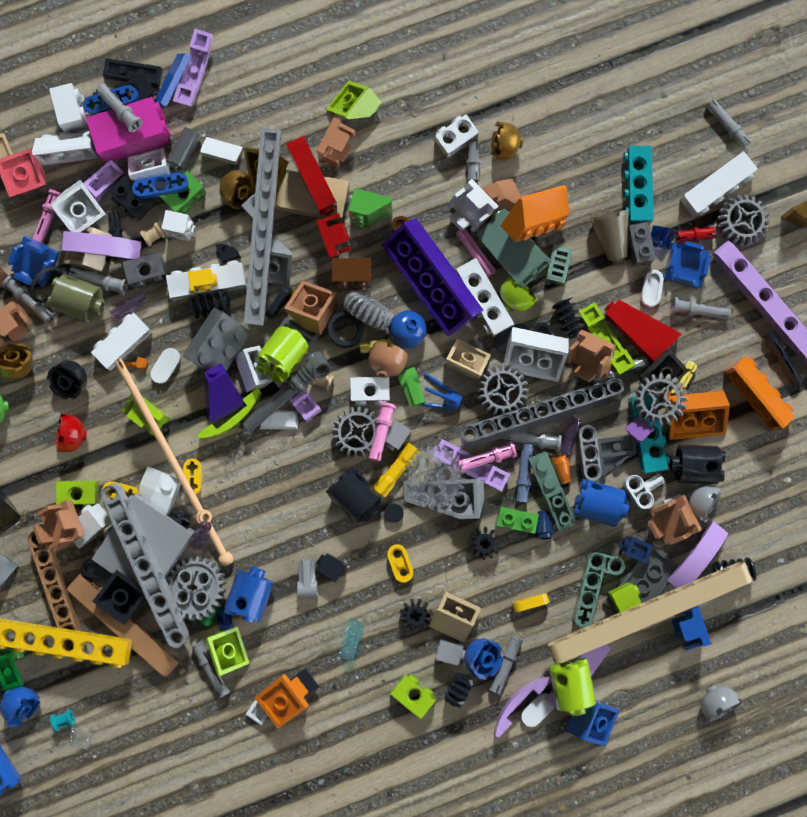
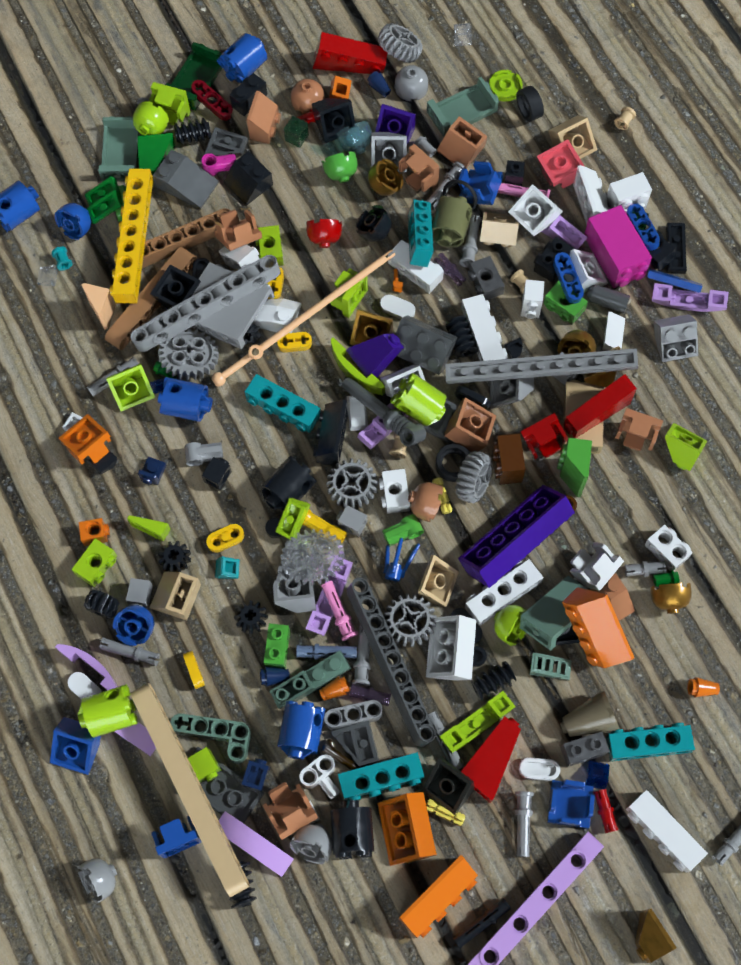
camera: 90 degrees right, 15 degrees down
lavender slope [61,231,141,260] -> none
light grey pin [96,83,143,133] -> none
black axle [108,211,123,238] -> none
yellow brick [188,268,218,294] -> none
clear purple pin [191,521,212,550] -> none
clear light blue slope [340,618,364,661] -> none
bright pink pin [368,402,397,462] -> none
blue cylinder [388,310,427,349] -> none
bright pink axle [456,228,496,277] -> none
nougat panel [566,330,616,382] -> none
medium lavender slope [625,416,654,443] -> none
light grey gear [634,373,688,426] -> none
light grey gear [717,195,770,246] -> none
none -> orange brick [79,518,110,546]
none -> light nougat slope [81,283,116,330]
none -> lime slope [127,515,170,542]
none -> dark blue bracket [138,457,167,485]
none -> teal slope [215,556,240,579]
none -> teal brick [245,374,321,433]
none -> lime slope [275,498,311,541]
none -> black slope [313,399,348,466]
none -> dark brown hose [321,739,358,770]
none -> pearl gold slope [350,309,393,346]
none -> teal brick [408,199,434,267]
none -> black brick [504,160,525,186]
none -> green pin [653,570,680,587]
none -> light grey slope [654,314,698,362]
none -> orange cone [687,677,720,697]

